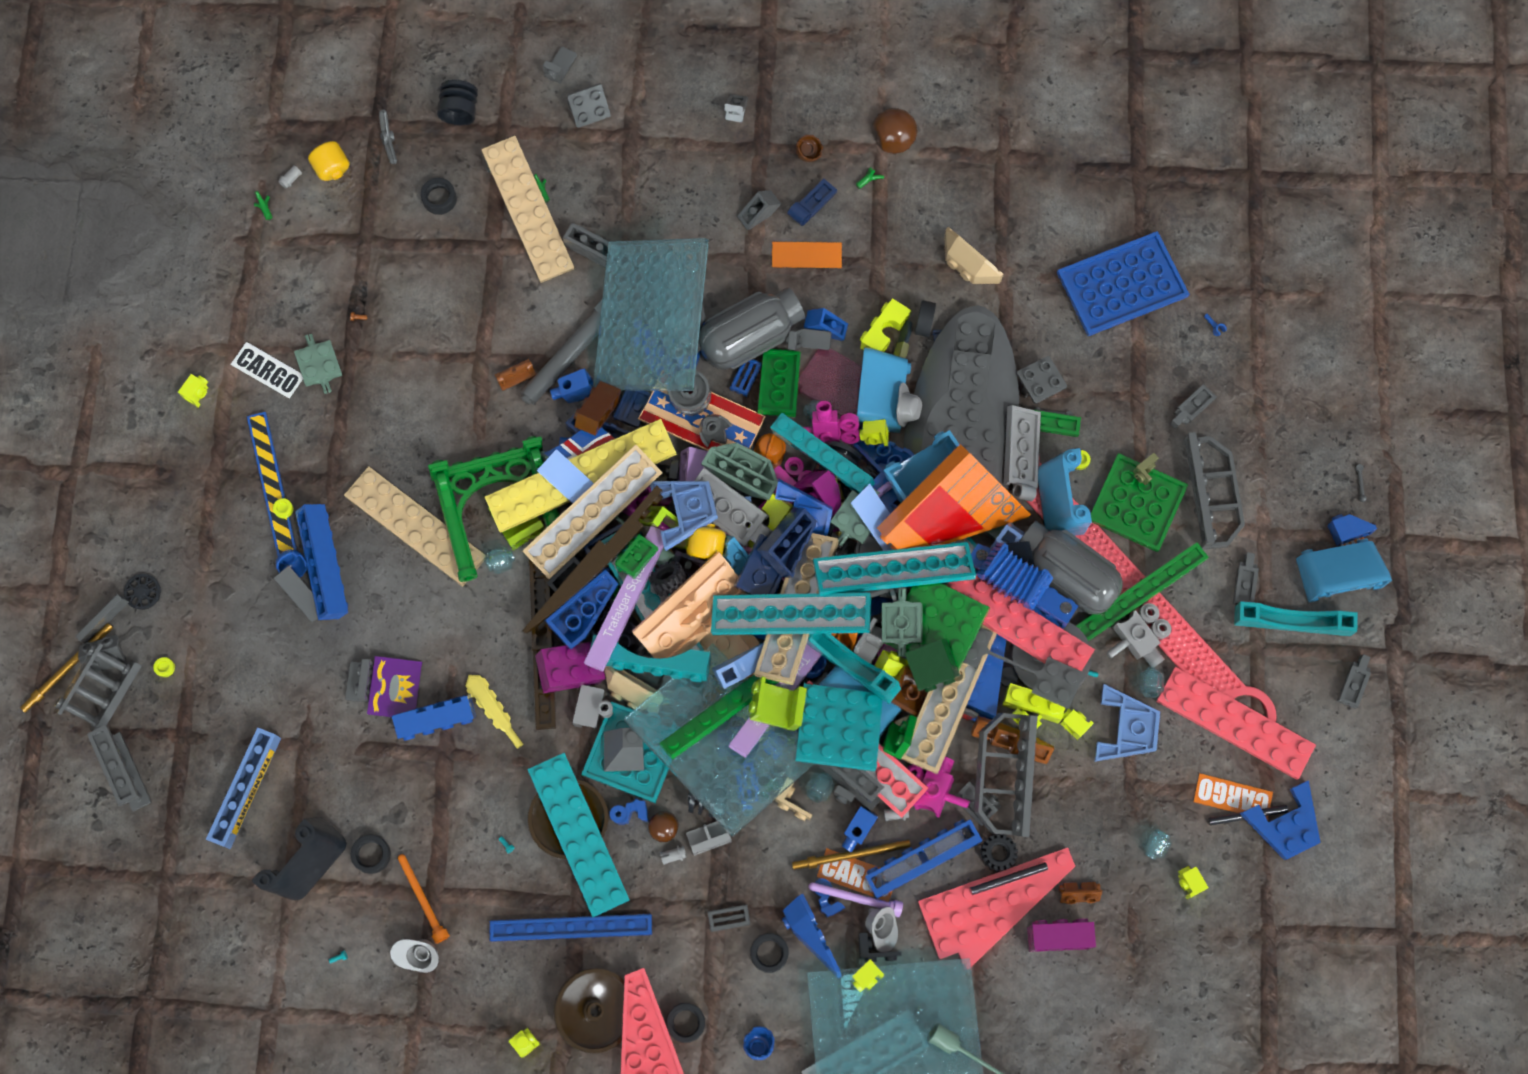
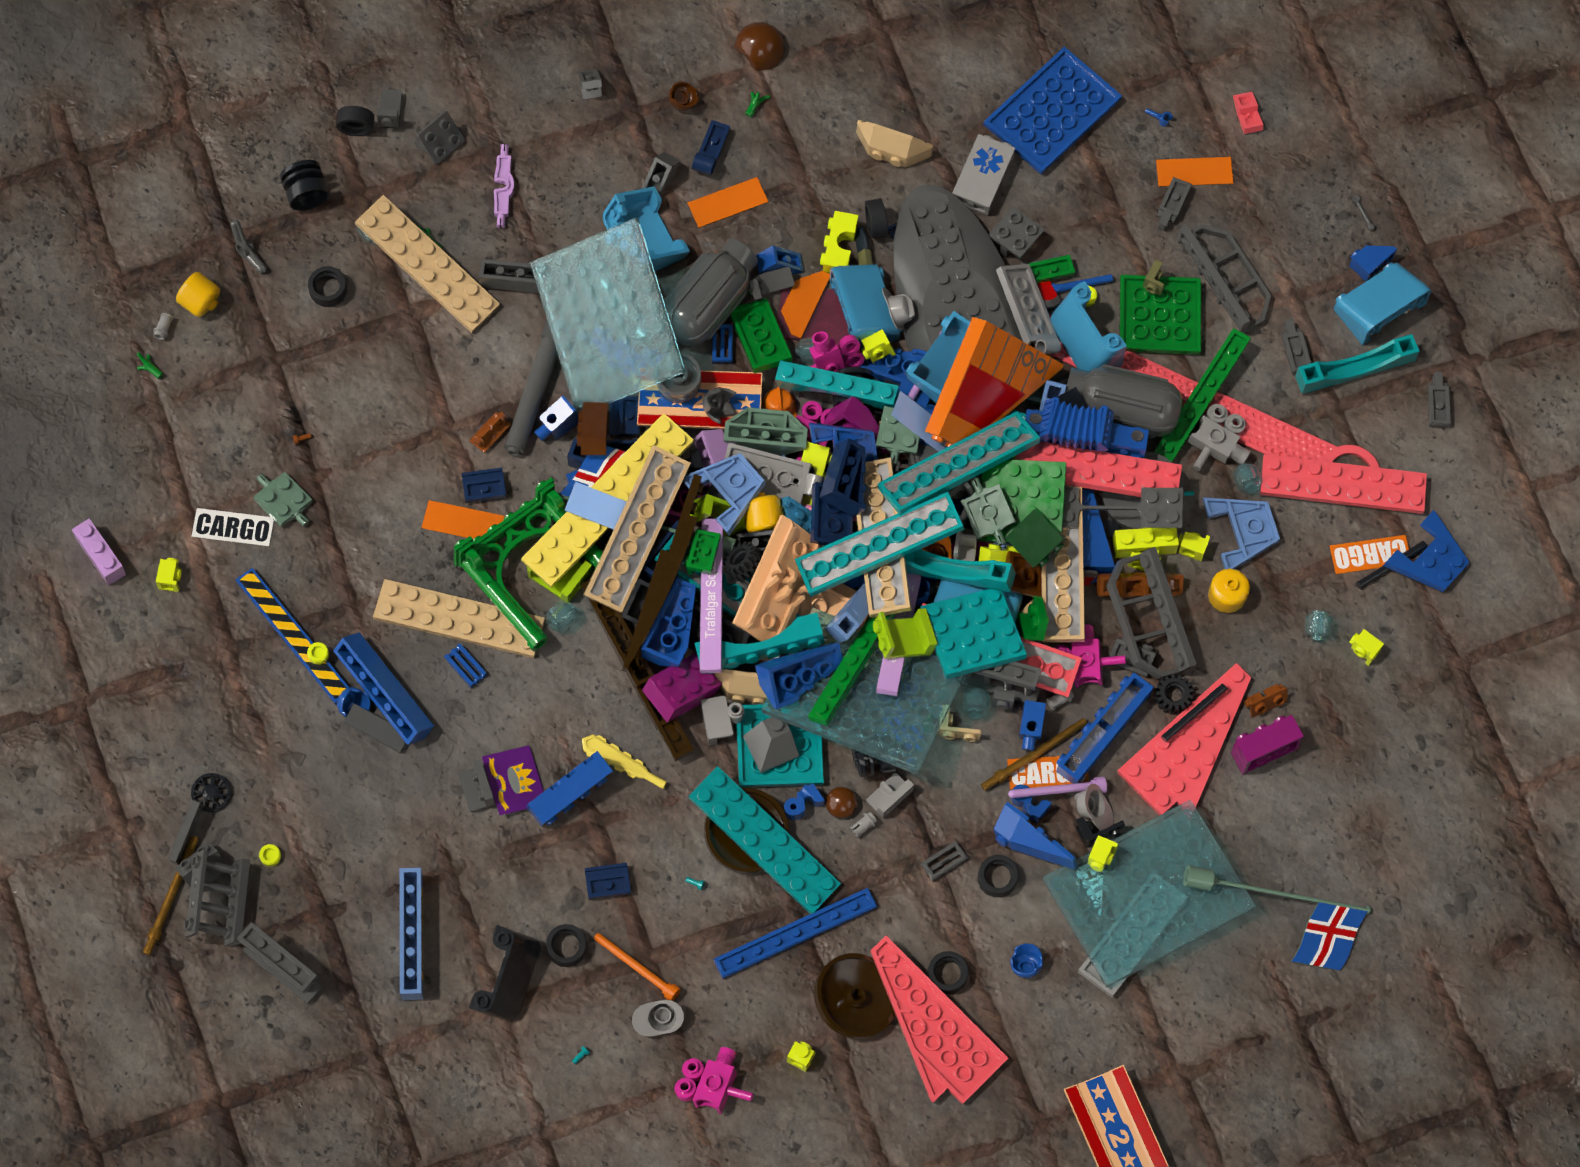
camera: 25 degrees left, 5 degrees down
none -> lavender brick [72,519,126,586]
none -> black tyre [336,106,375,136]
none -> orange sticker [421,500,505,544]
none -> blue tile [444,643,487,688]
none -> dark blue plate [461,467,506,503]
none -> lavender piece [494,144,515,229]
none -> dark blue plate [584,863,631,900]
none -> dark azure windscreen [603,186,690,276]
none -> dark pink piece [674,1047,754,1114]
none -> blue wedge [755,643,843,709]
none -> orange sticker [781,271,830,338]
none -> light grey panel [952,134,1015,216]
none -> piece [1037,274,1113,308]
none -> orange sticker [1156,157,1233,186]
none -> yellow head [1208,568,1250,613]
none -> coral slope [1233,92,1264,134]

